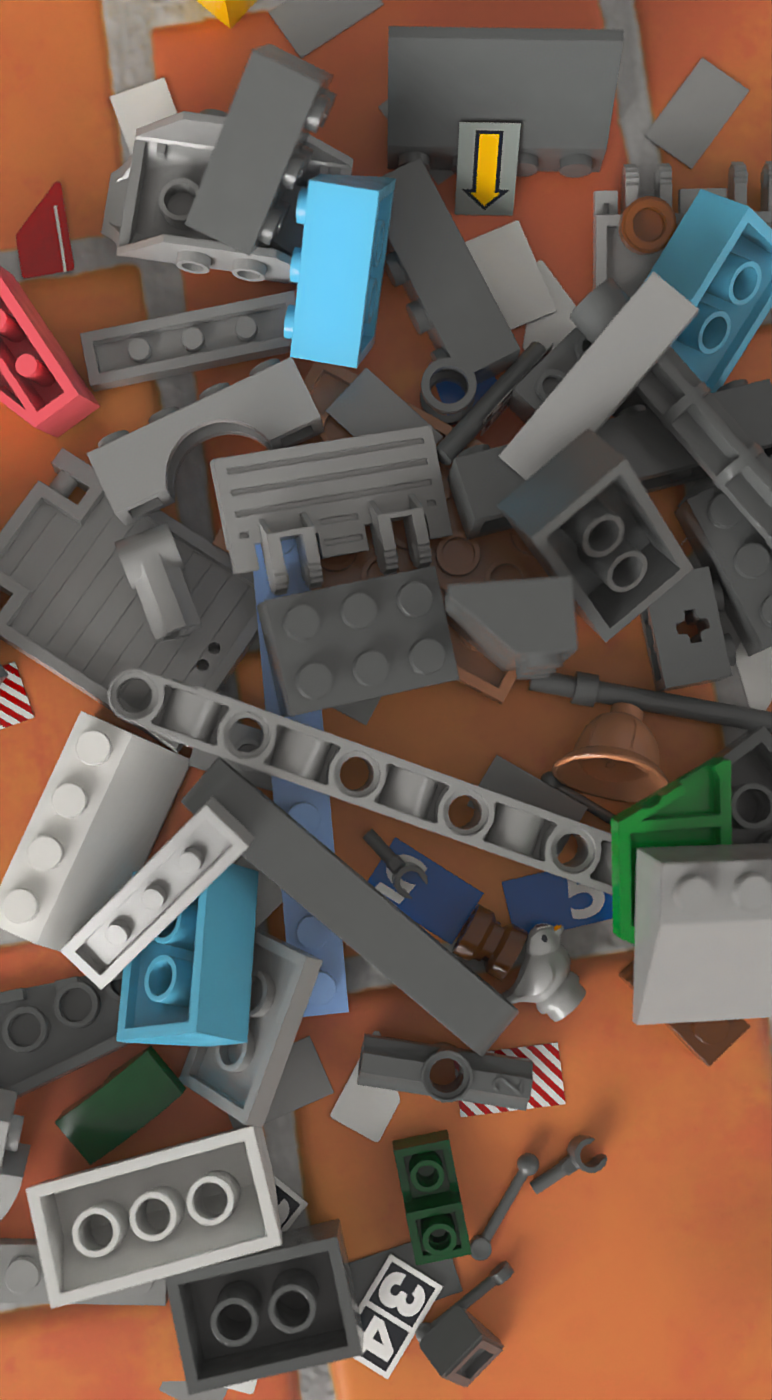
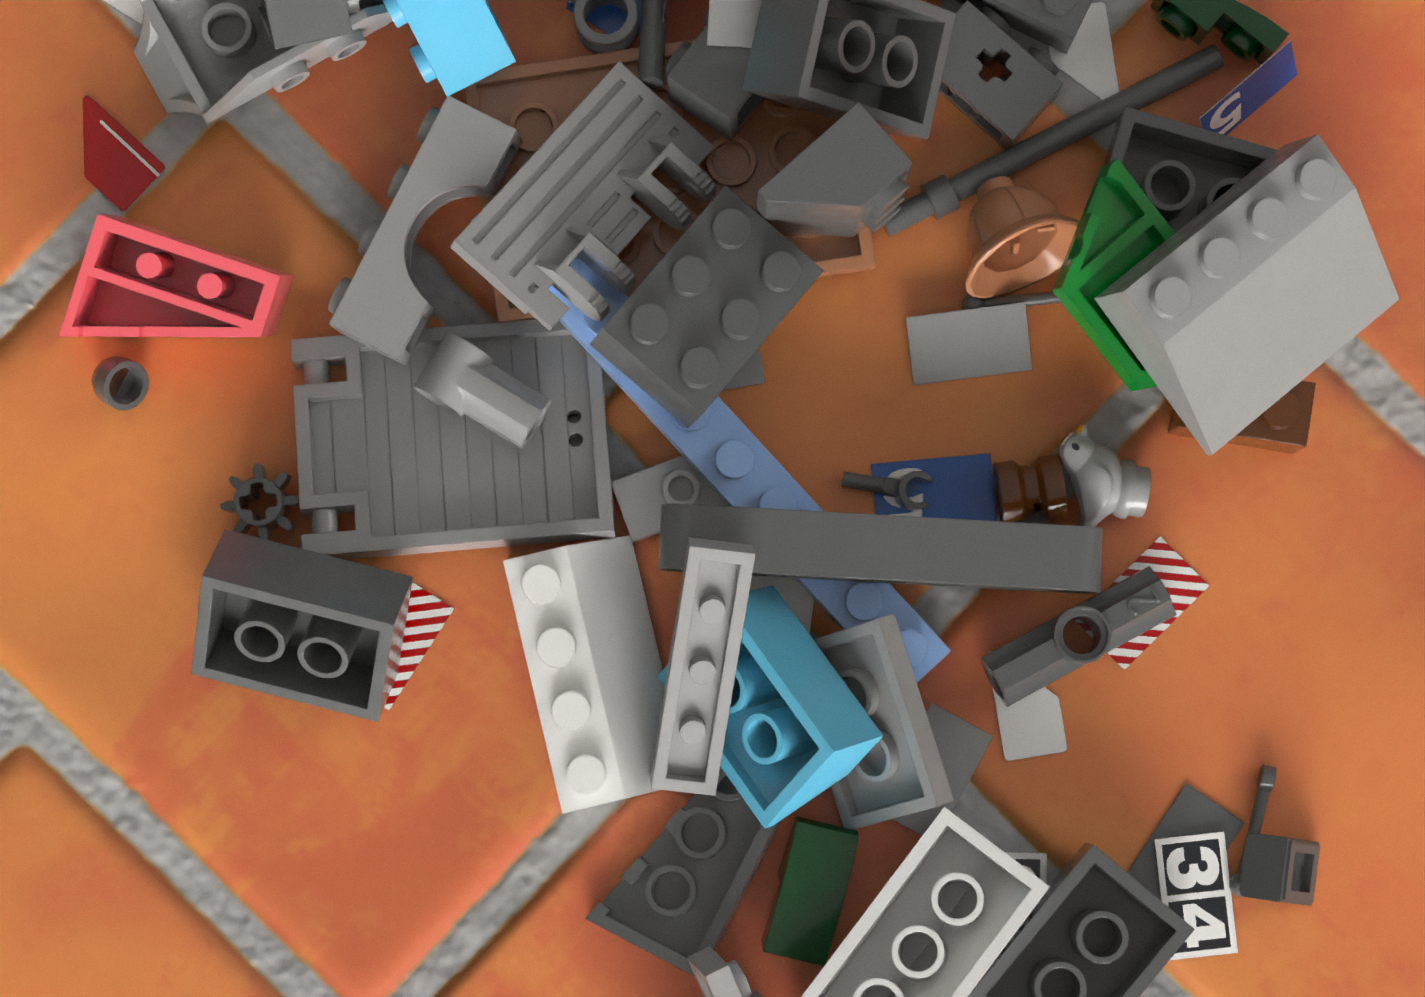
camera: 35 degrees left, 0 degrees up
light grey plate [80,290,296,392] -> none
light grey beam [107,669,612,895] -> none
light grey sticker [326,367,443,445] -> none
dark green slope [392,1130,472,1266] -> none
dark grey hinge [470,1153,539,1261] -> none
blue sticker [502,872,613,937] -> none
dark grey hand [530,1135,607,1195] -> none

